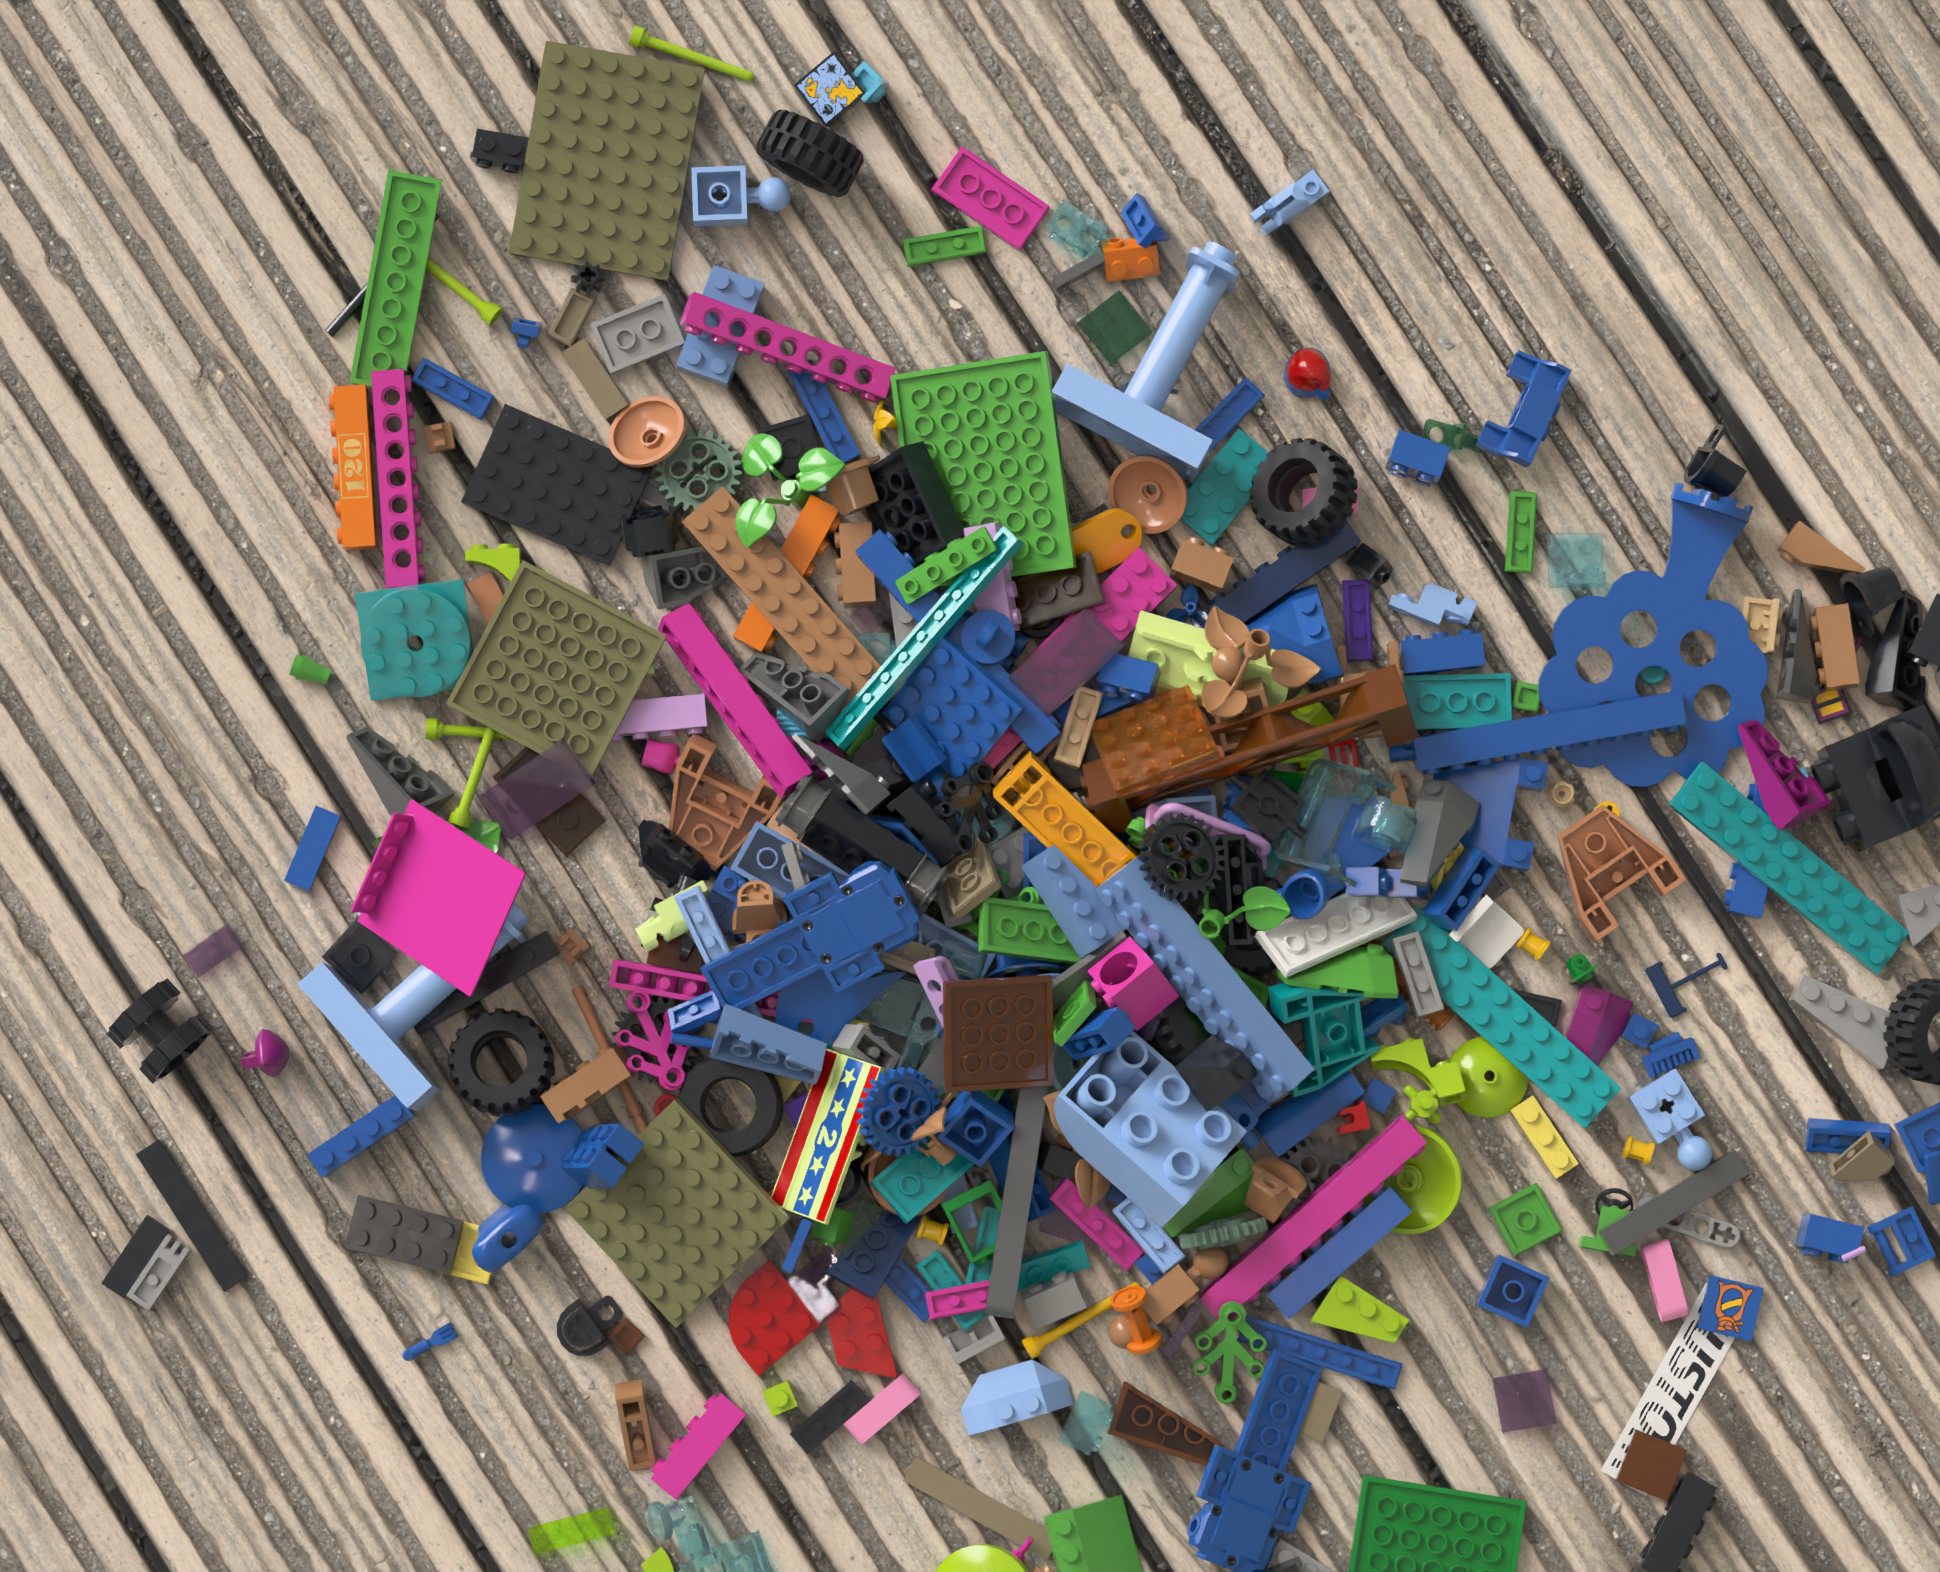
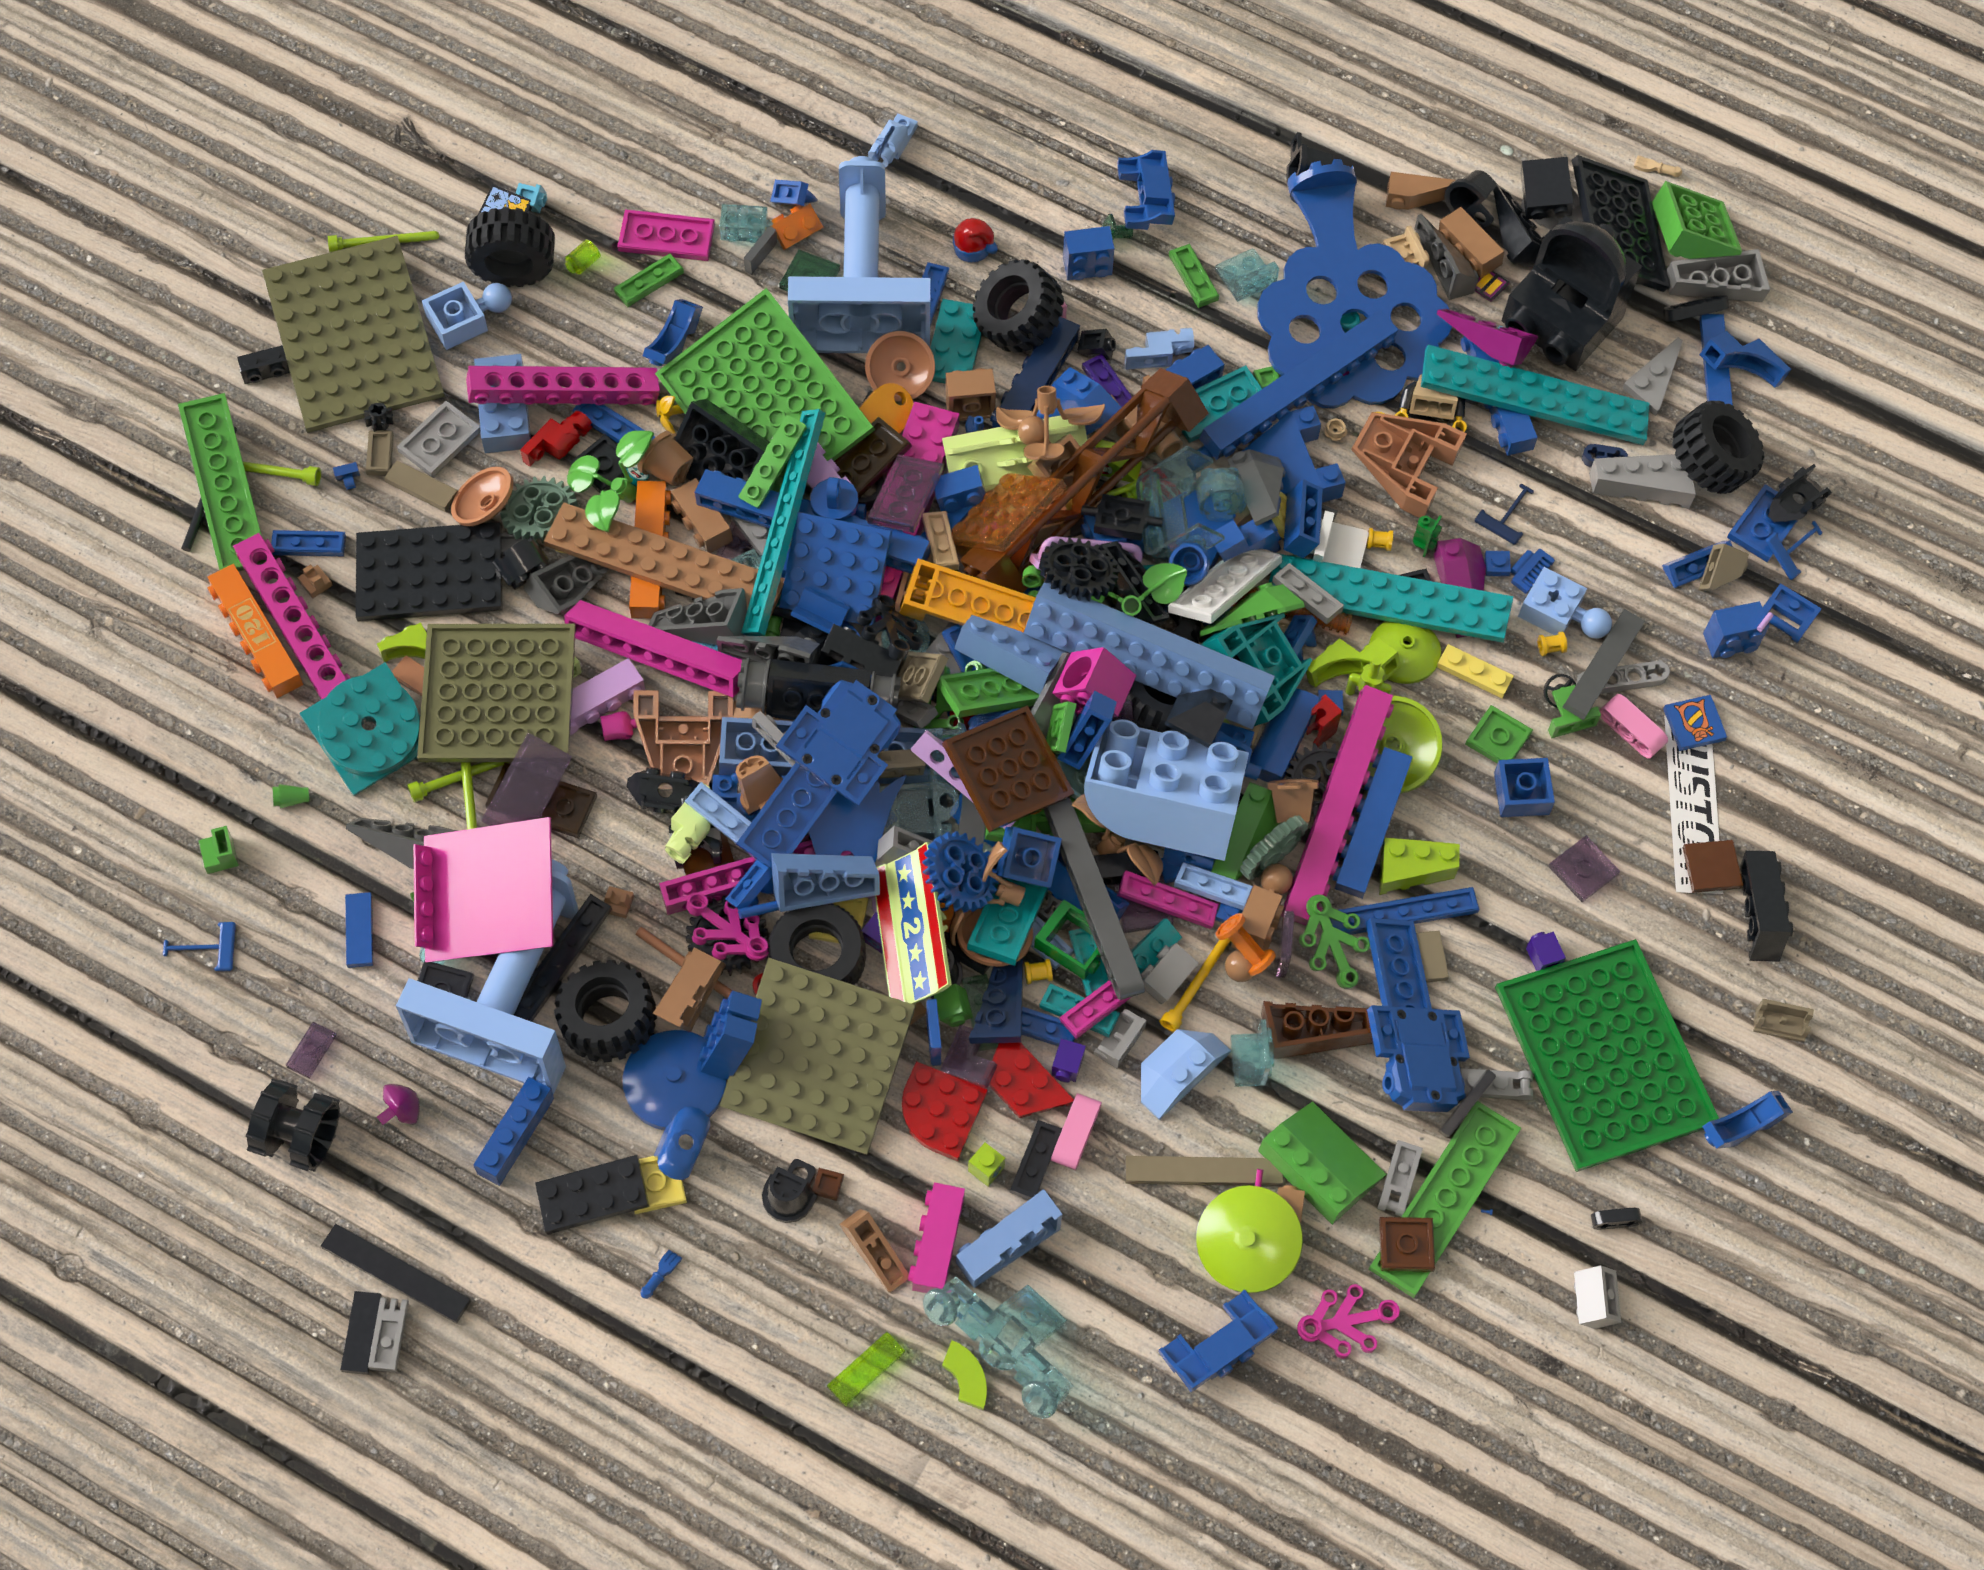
camera: 30 degrees left, 20 degrees down
none -> blue piece [163,922,236,971]
none -> bright green piece [198,826,239,874]
none -> red plate [520,410,592,467]
none -> clear neon green brick [565,239,601,275]
none -> blue arch [642,299,703,366]
none -> medium blue wedge [956,1189,1062,1288]
none -> dark purple brick [1051,1039,1086,1083]
none -> tan torso [1395,374,1467,432]
none -> dark purple brick [1526,931,1566,971]
none -> dark blue beam [1582,444,1628,467]

